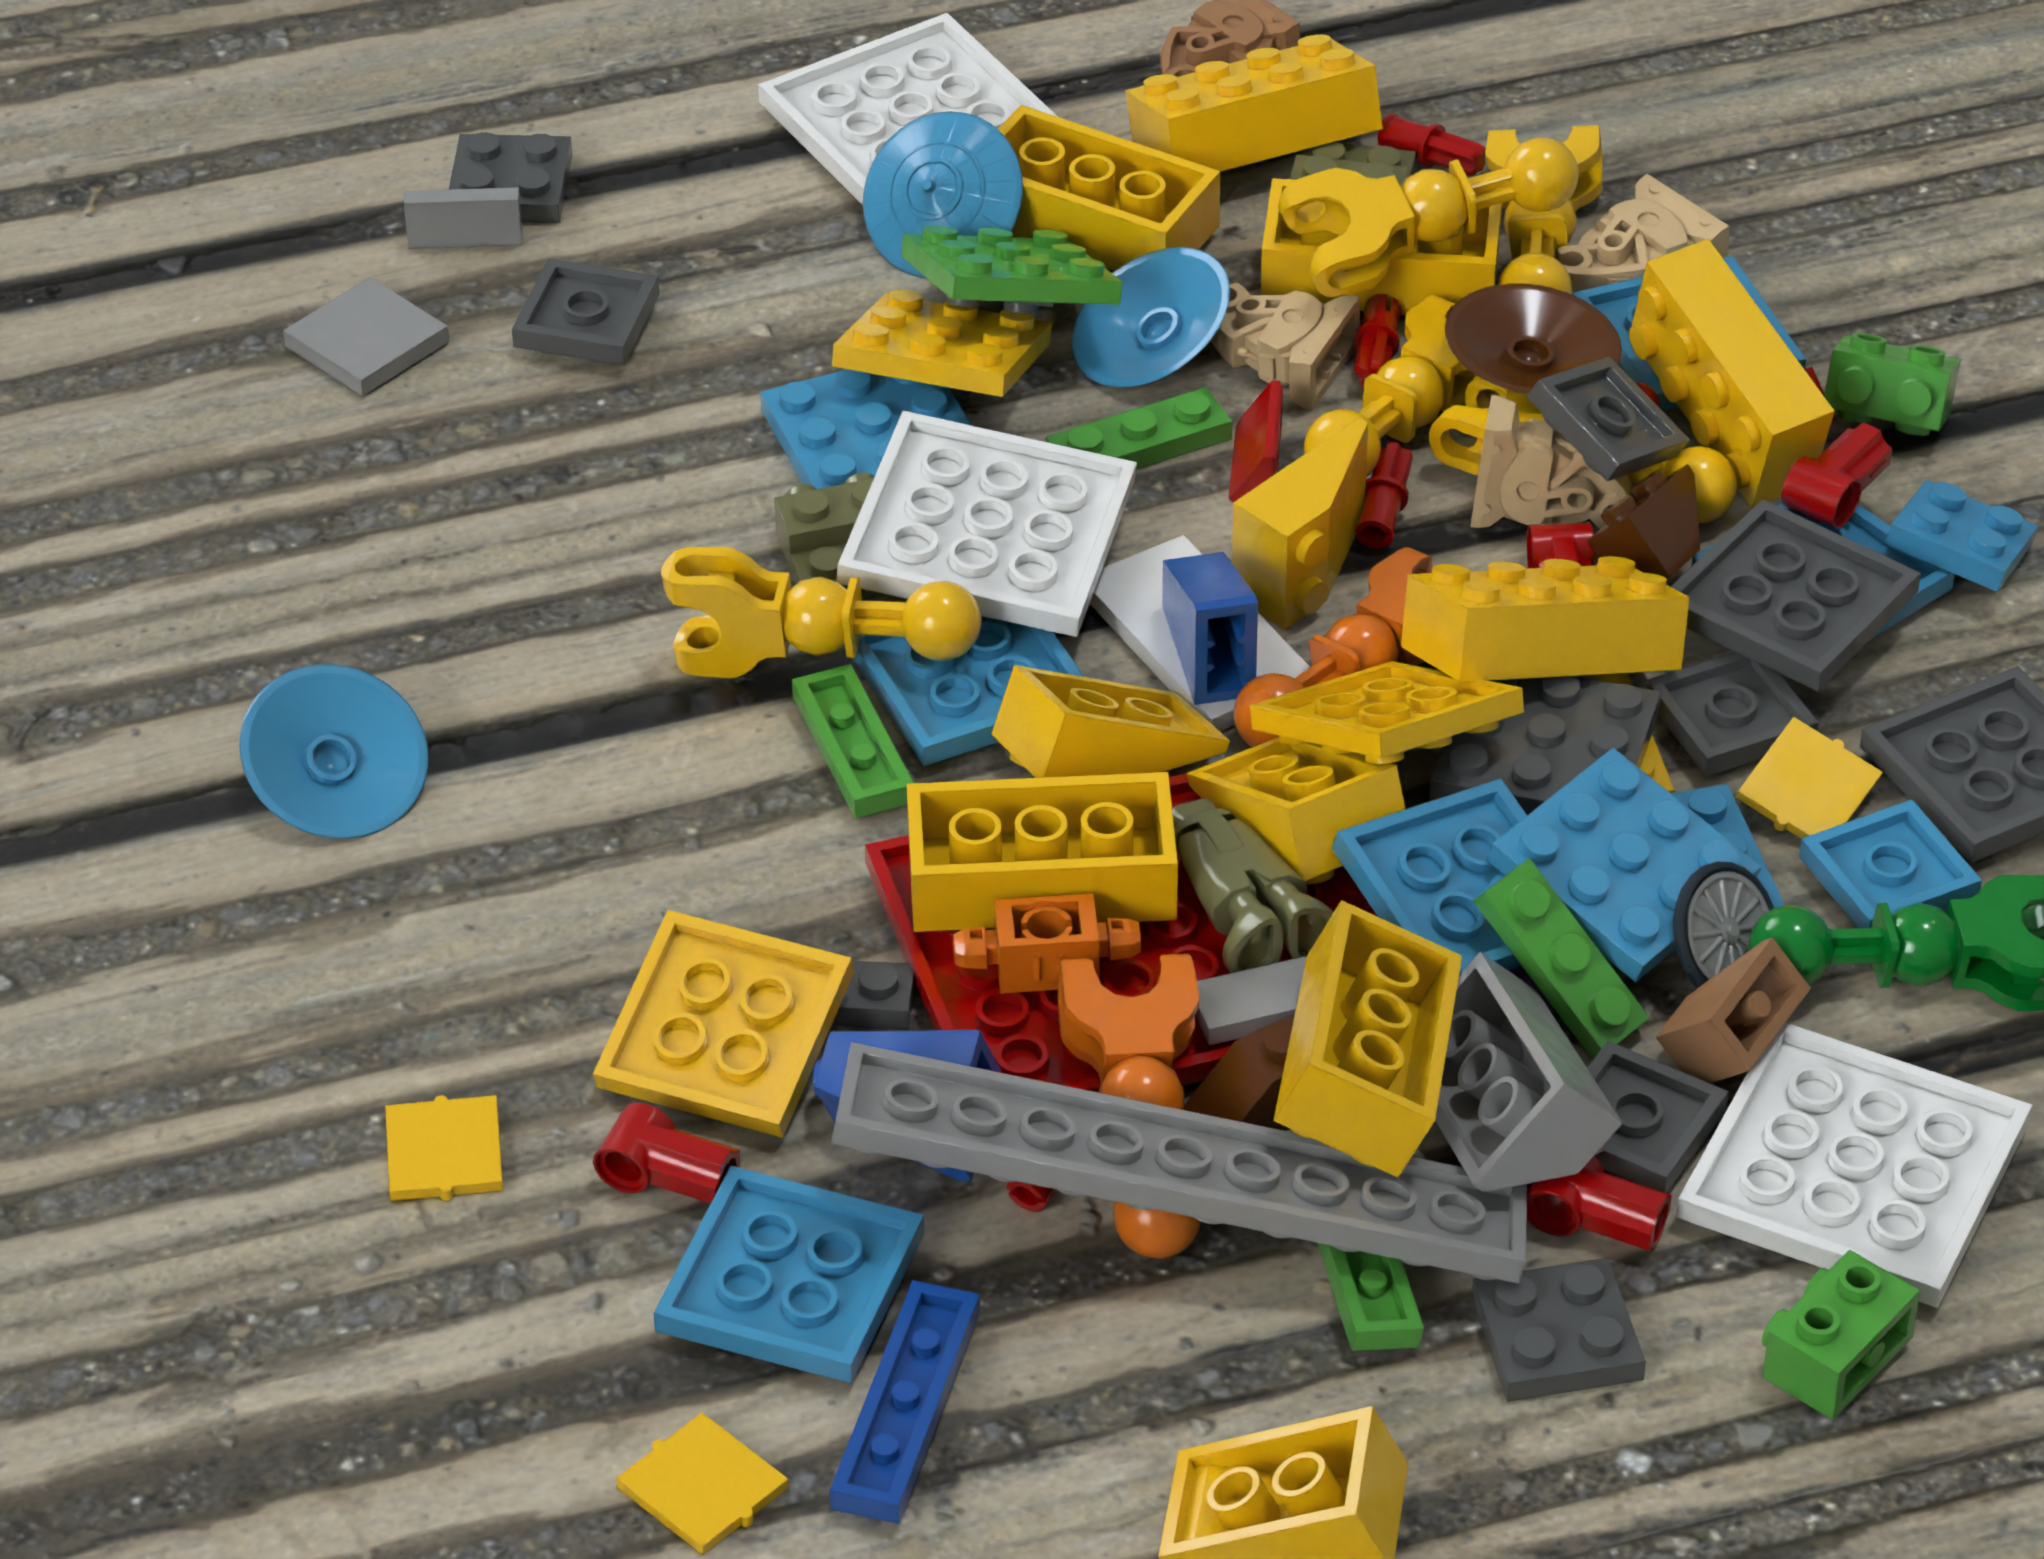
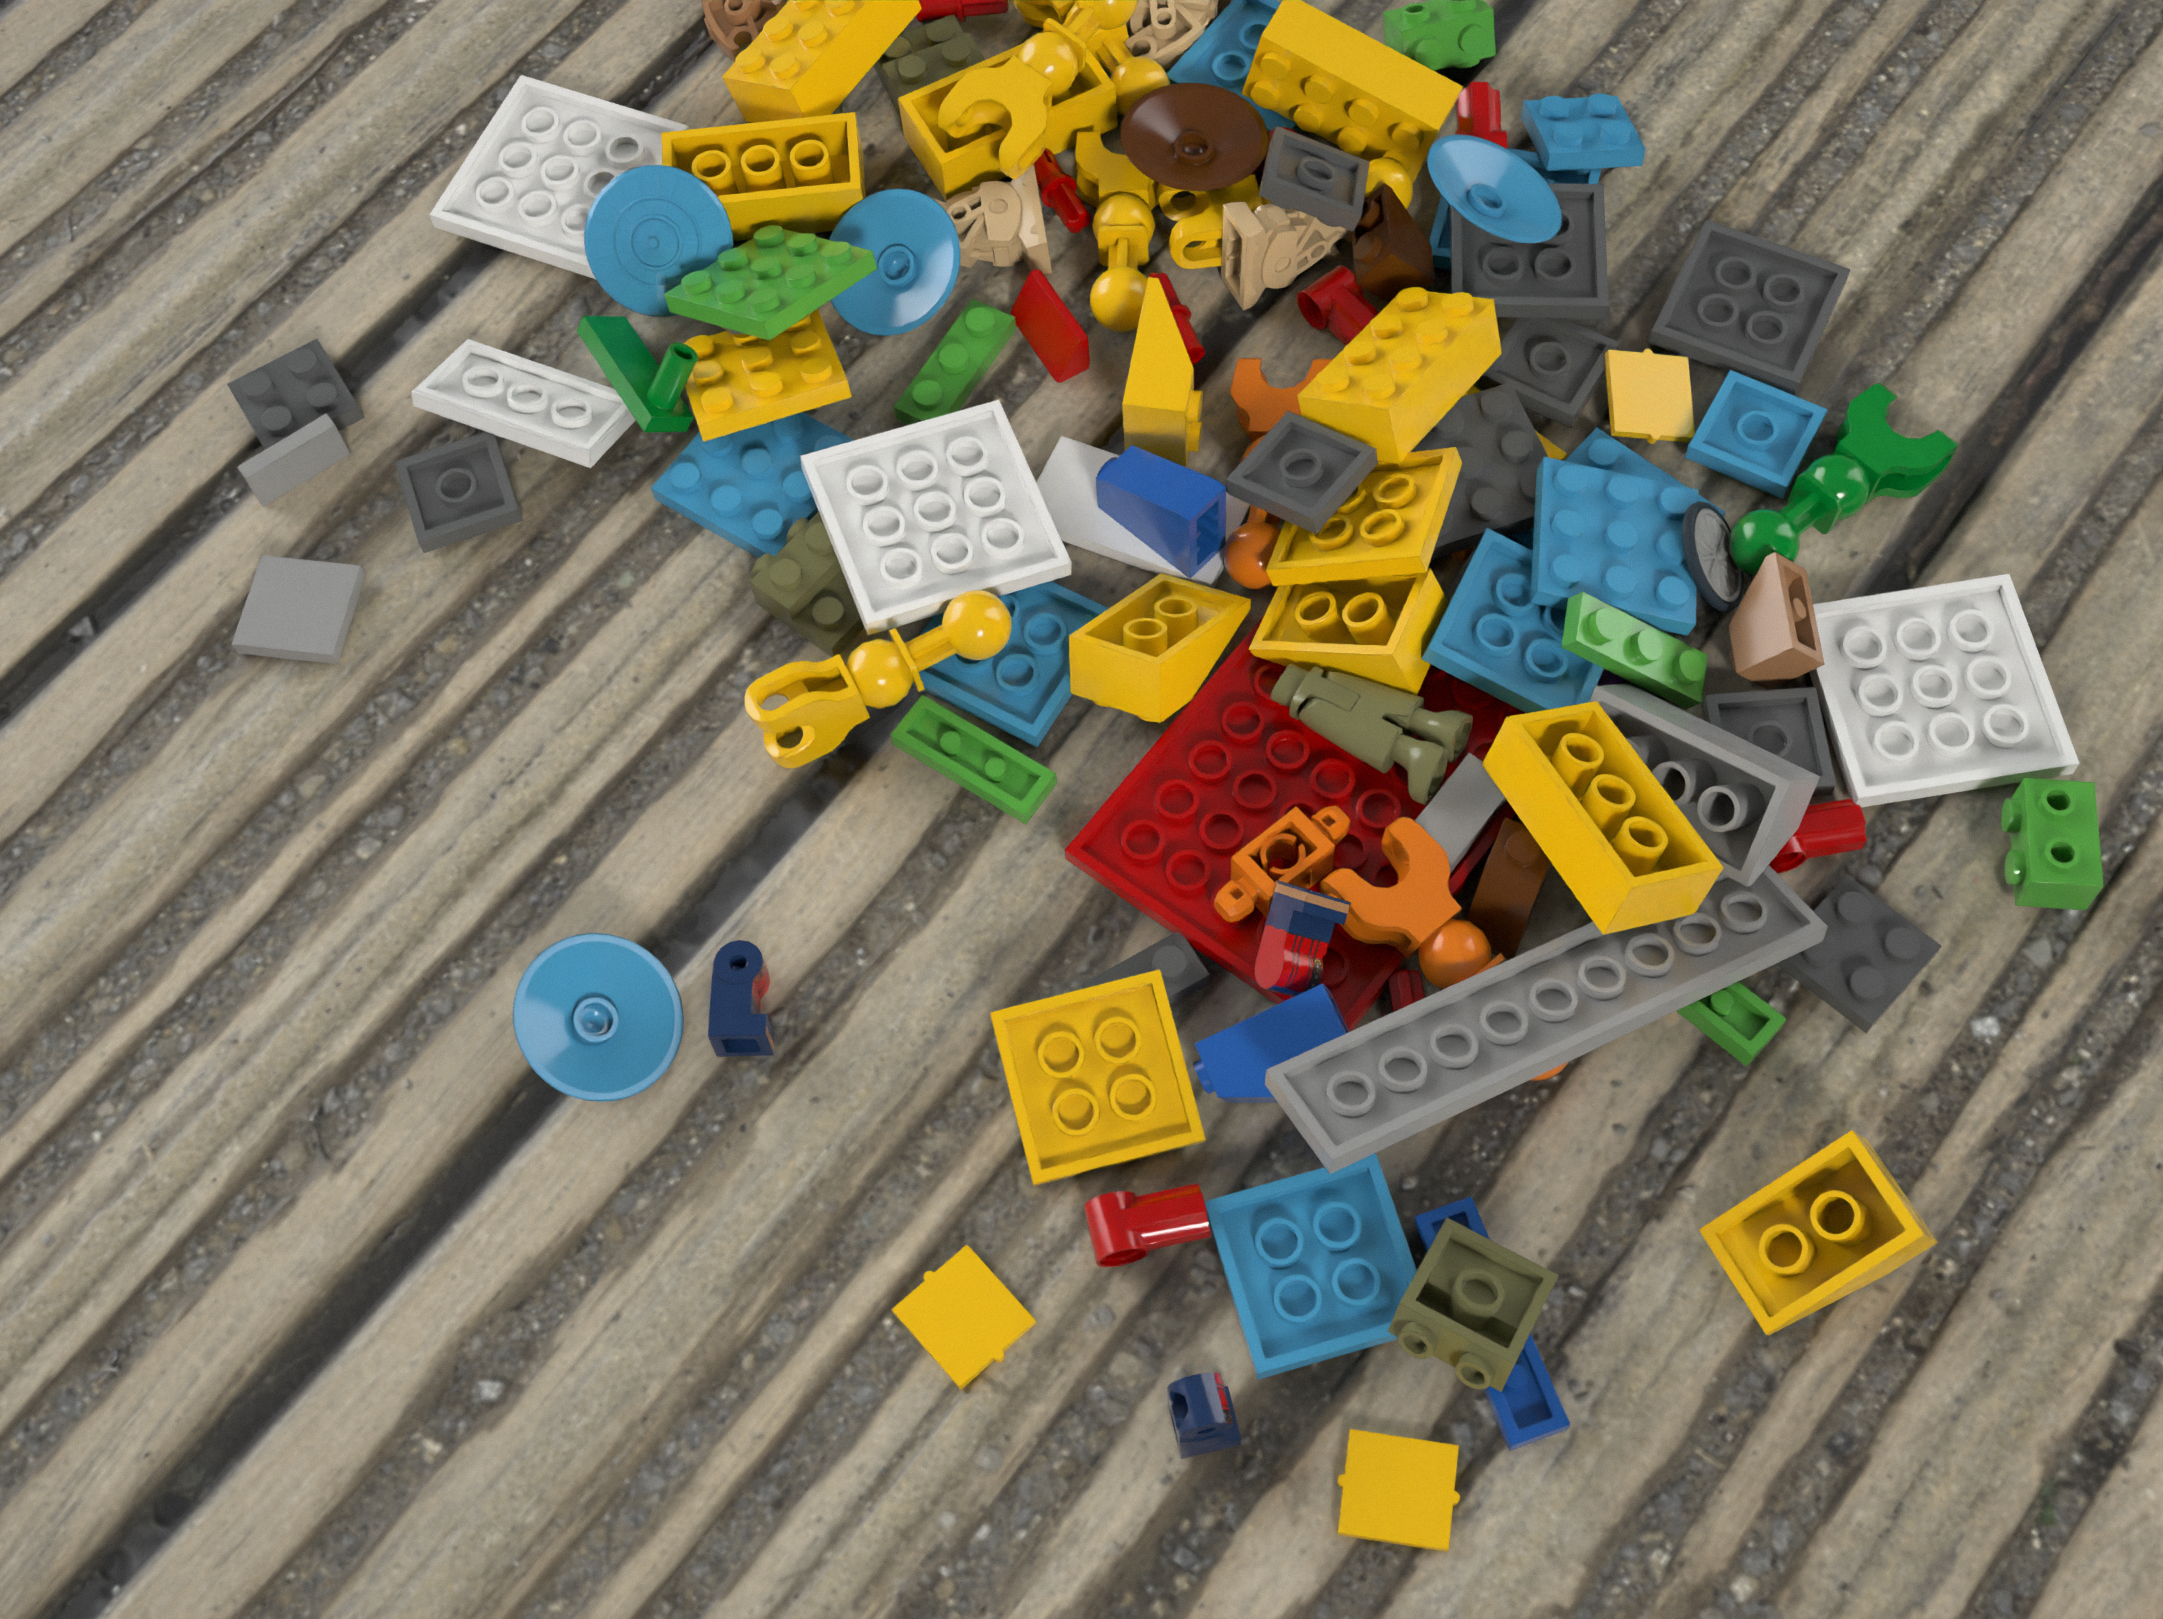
camera: 30 degrees left, 20 degrees up
yellow brick [907,772,1178,932] -> none
none -> white tile [412,339,635,468]
none -> green piece [577,316,698,432]
none -> dark blue leg [708,940,775,1057]
none -> dark blue leg [1167,1372,1241,1459]
none -> dark grey plate [1226,411,1378,534]
none -> leg [1255,880,1351,997]
none -> olive plate [1388,1218,1559,1392]
none -> dark azure hat [1427,135,1562,243]

